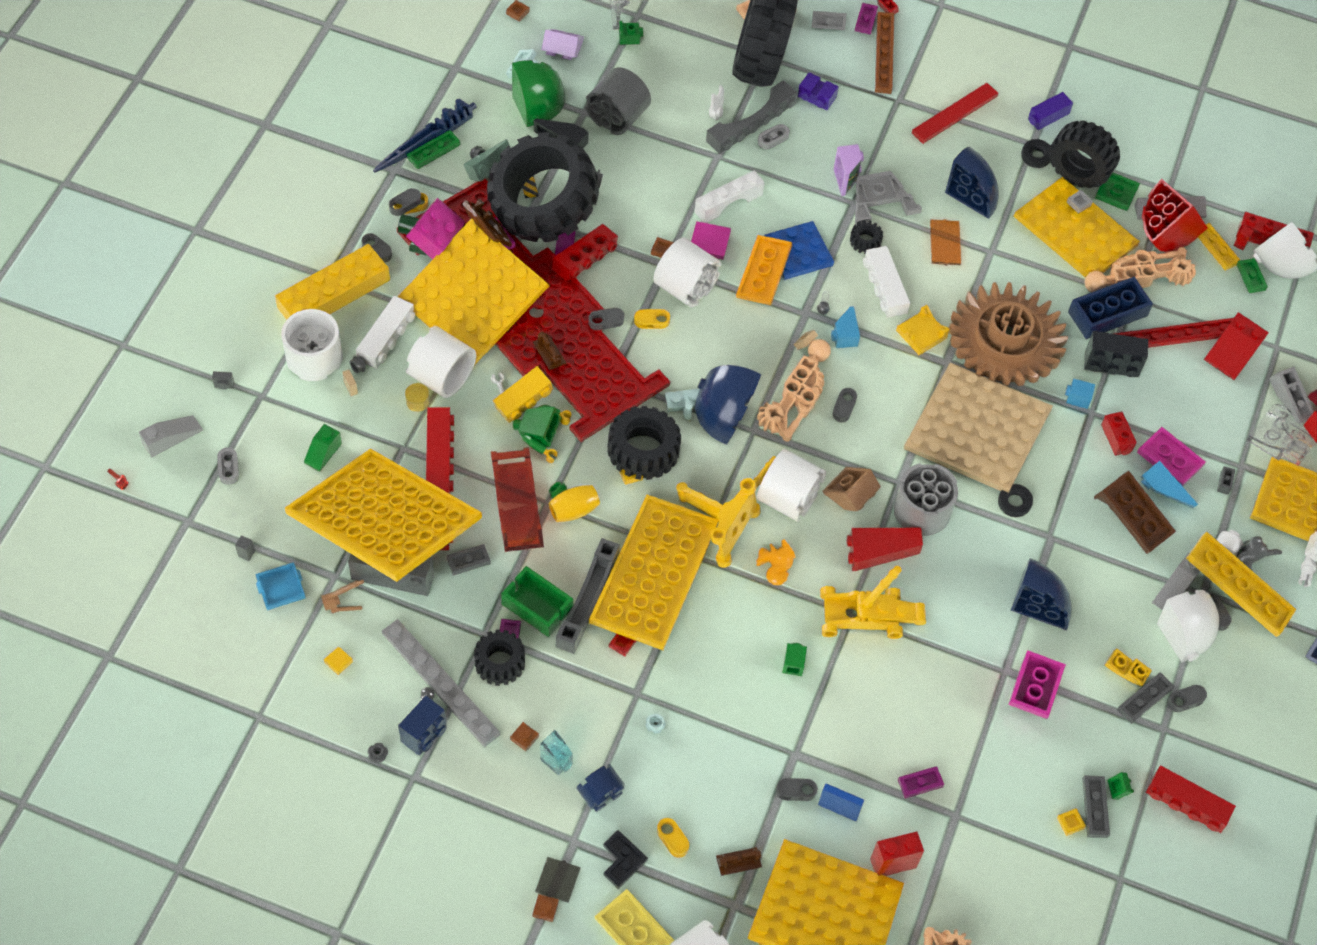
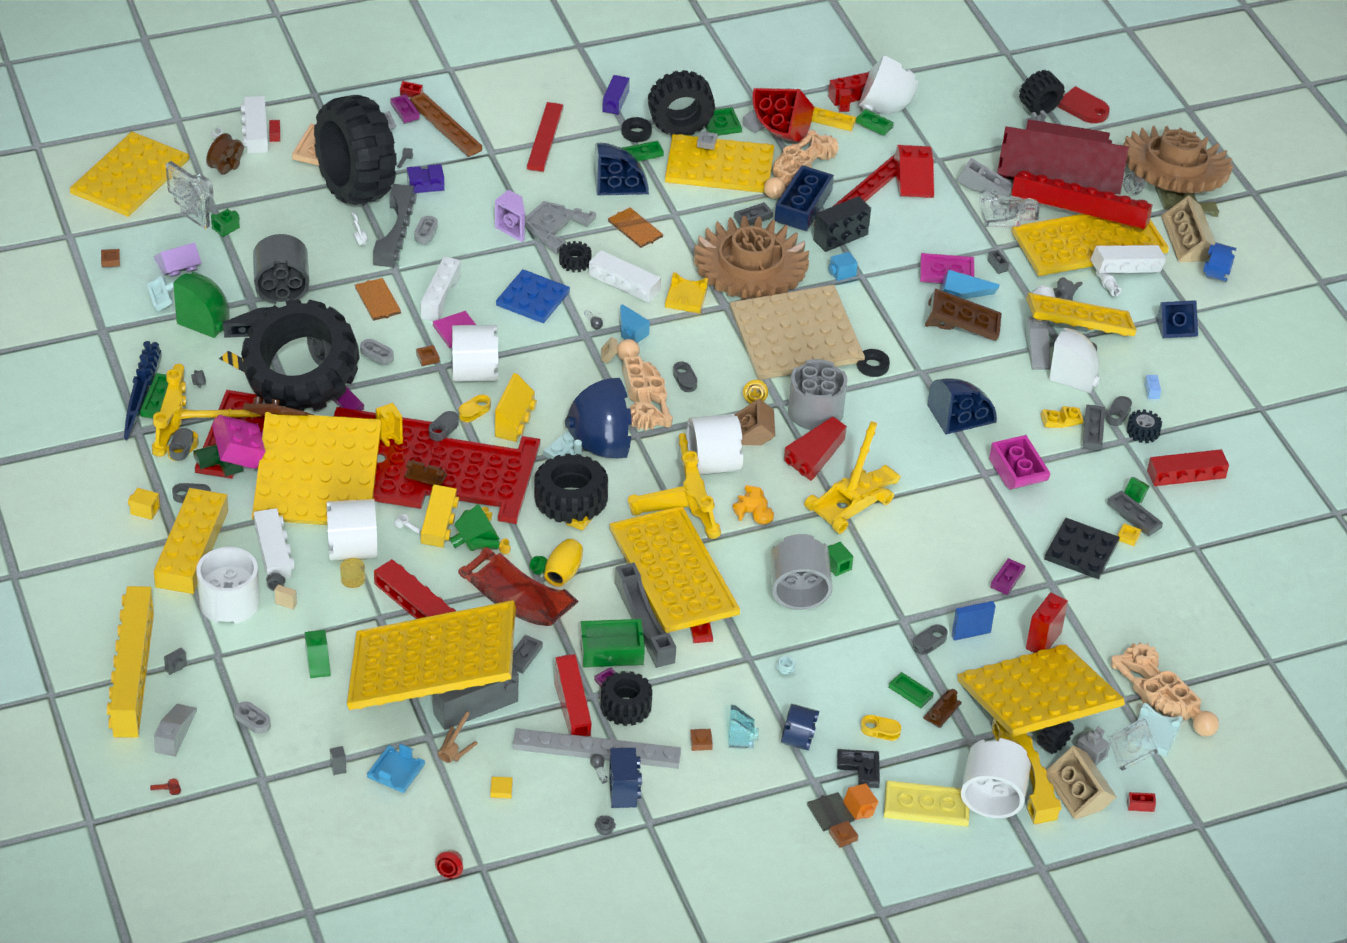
camera: 40 degrees left, 15 degrees down
sand green slope [463,139,510,182] -> none
red brick [551,224,618,282] -> none
light orange tile [736,235,792,305] -> none
red brick [1101,411,1137,456] -> none
none -> yellow brick [107,586,154,738]
none -> yellow brick [128,487,160,520]
none -> yellow piece [152,364,262,457]
none -> clear orange piece [355,278,401,321]
none -> light grey plate [360,339,394,365]
none -> yellow hinge [376,403,403,446]
none -> dark grey hand [397,148,413,168]
none -> red cone [435,850,463,879]
none -> yellow slope [495,373,537,442]
none -> red slope [554,654,592,737]
none -> green plate [622,141,664,161]
none -> dark grey plate [734,202,773,225]
none -> yellow cone [743,380,768,404]
none -> light grey brick [770,534,832,610]
none -> orange brick [843,783,879,820]
none -> green tile [889,672,934,709]
none -> black plate [1044,518,1120,580]
none -> black wheel [1127,409,1162,443]
none -> light blue piece [1145,375,1161,399]

